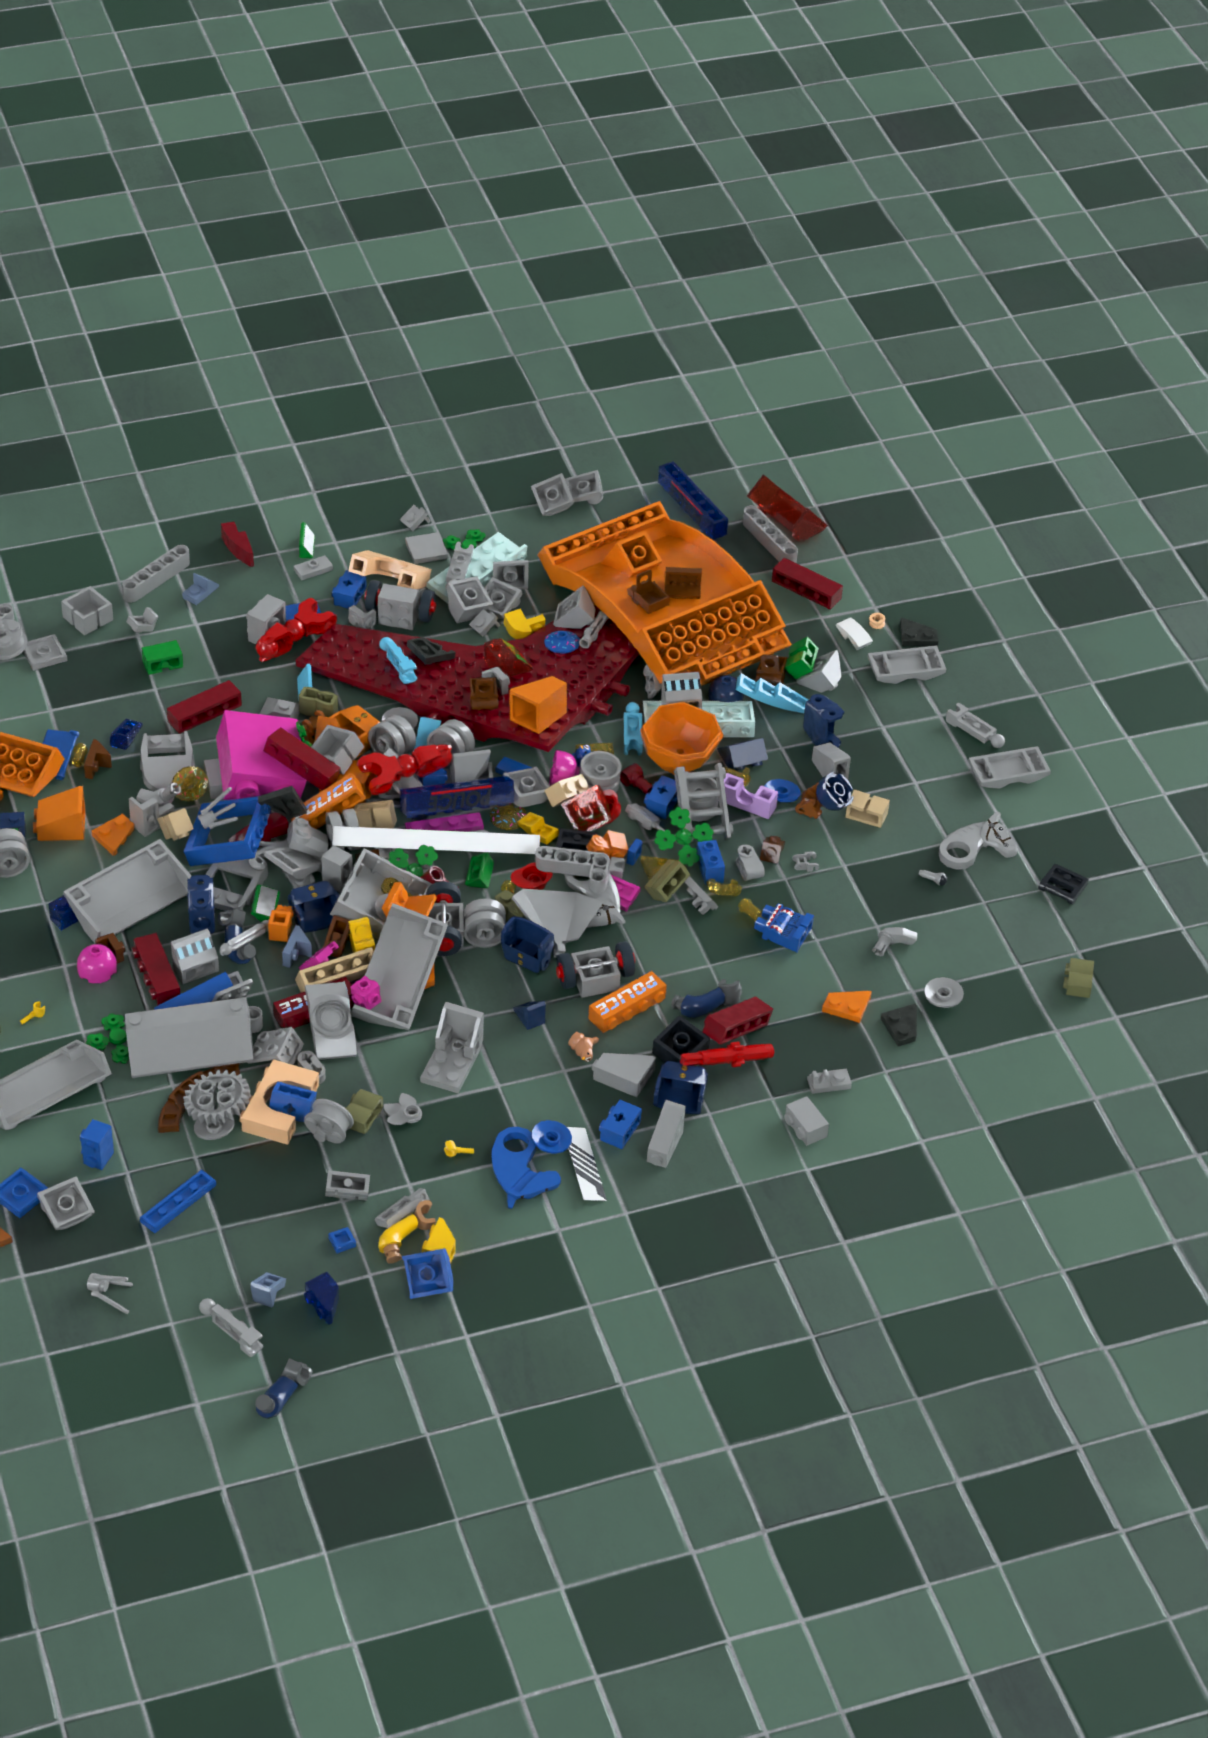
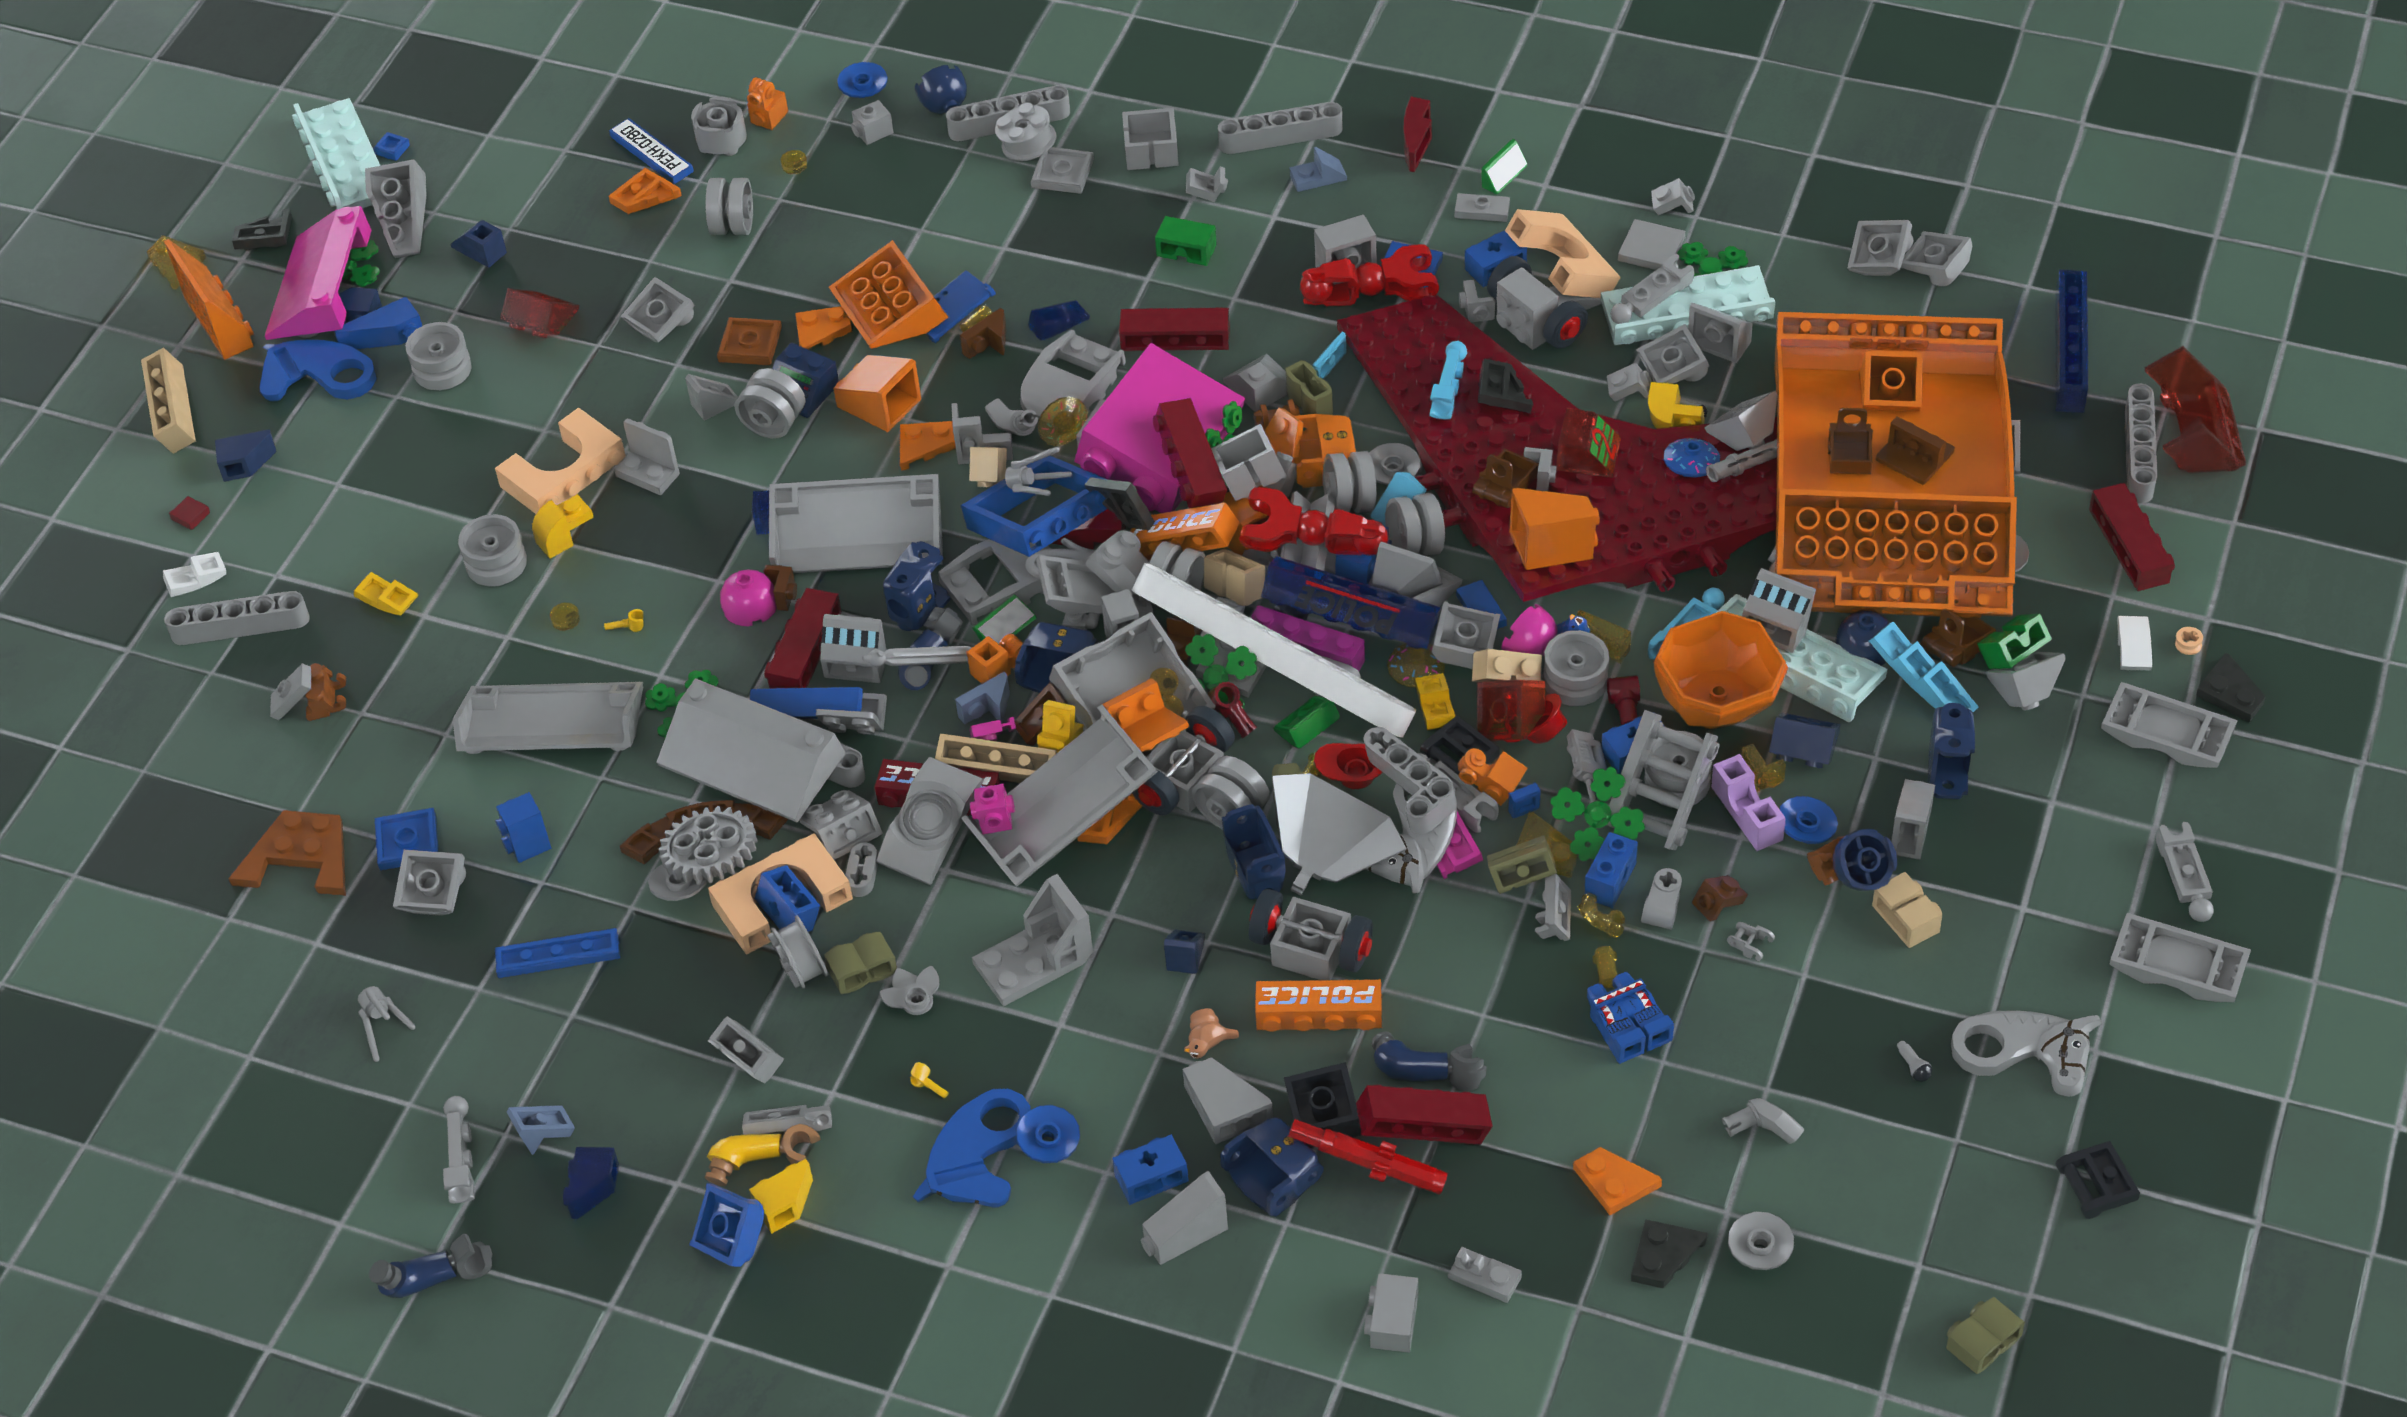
camera: 45 degrees right, 5 degrees up
blue tile [328,1227,356,1253] -> none
light grey slope [447,576,493,623] -> none
white sticker [567,1127,607,1201] -> none

